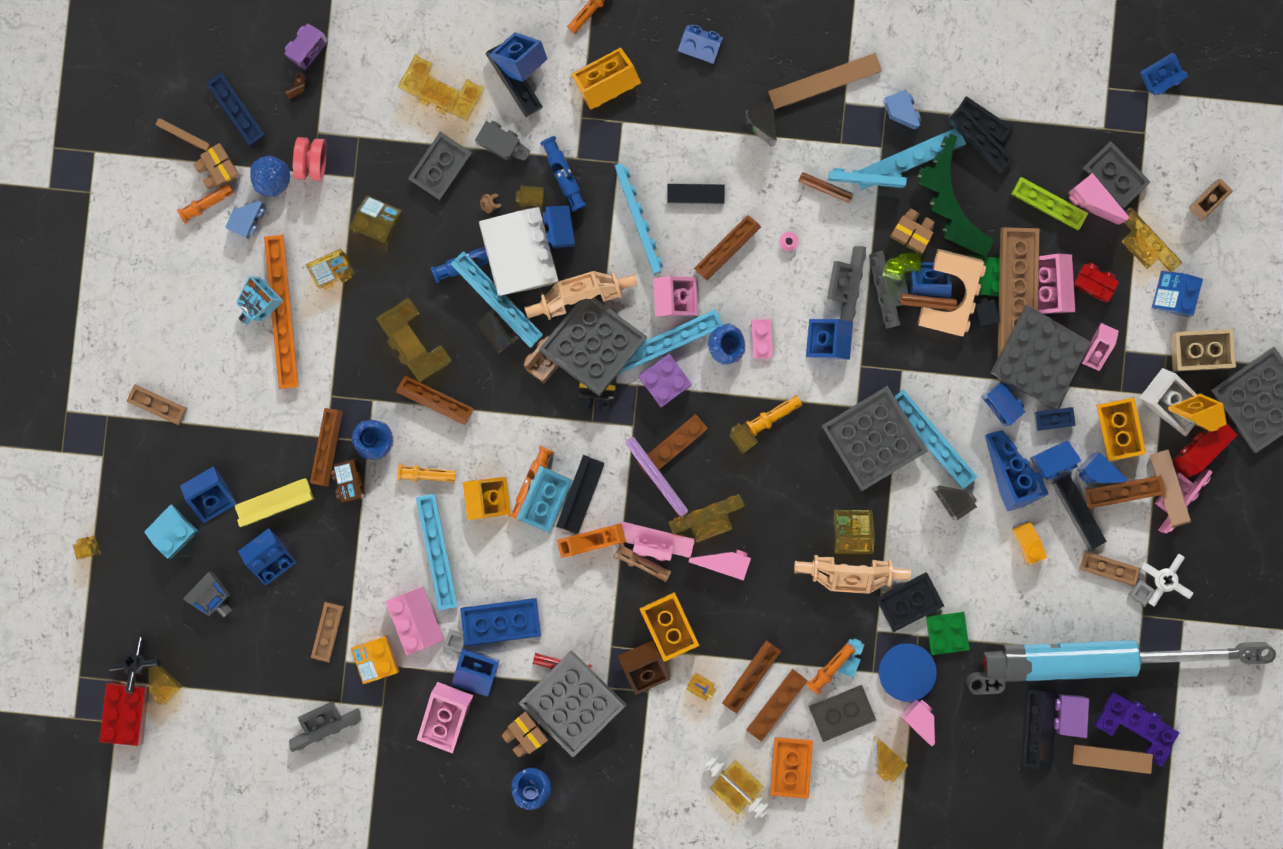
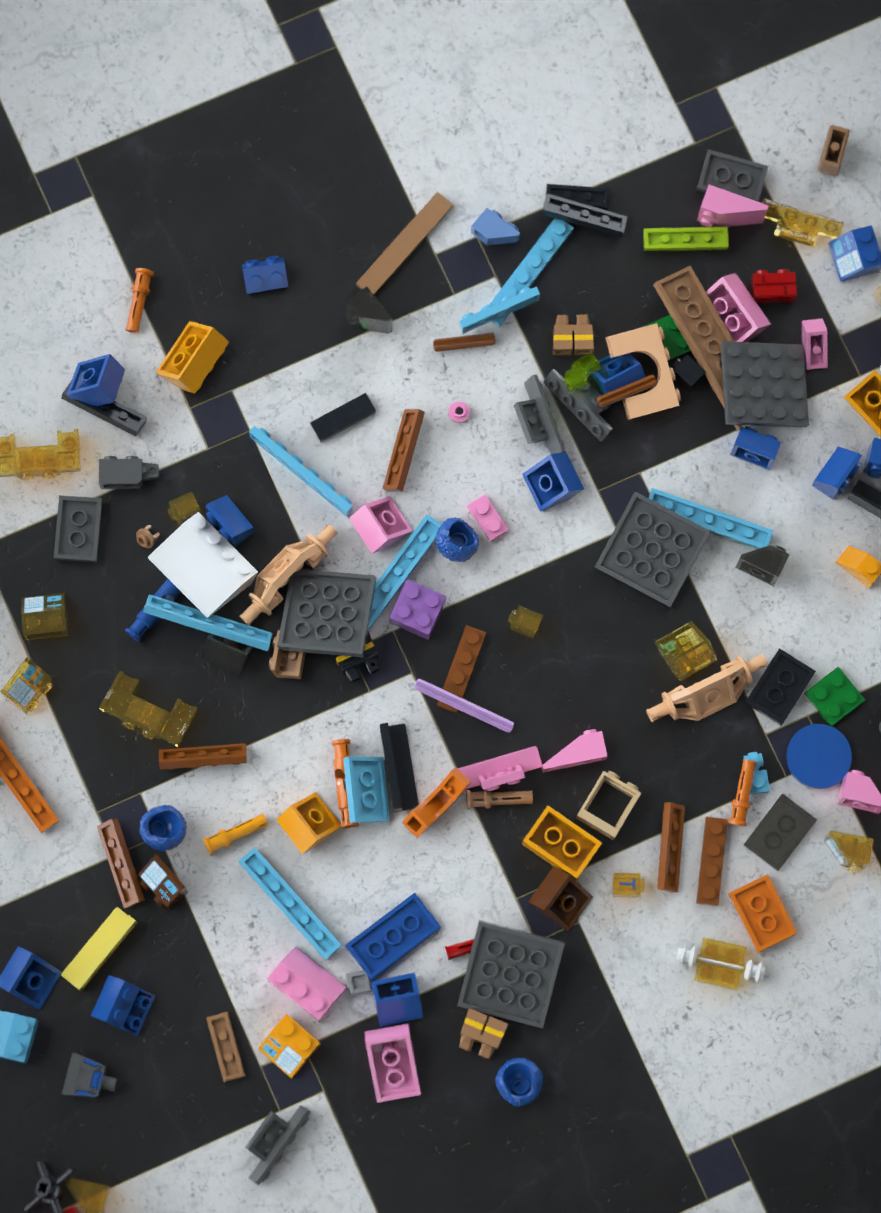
camera: 30 degrees left, 10 degrees down
blue piece [540,136,587,212] -> none
clear yellow bracket [669,495,744,543] -> none
light orange pin [746,395,802,437] -> none
dark green arch [917,134,994,257] -> none
blue wedge [985,430,1049,512] -> none
dark blue plate [1034,407,1076,431] -> none
blue bracket [1140,53,1188,95] -> none
none -> tan window [576,771,641,840]

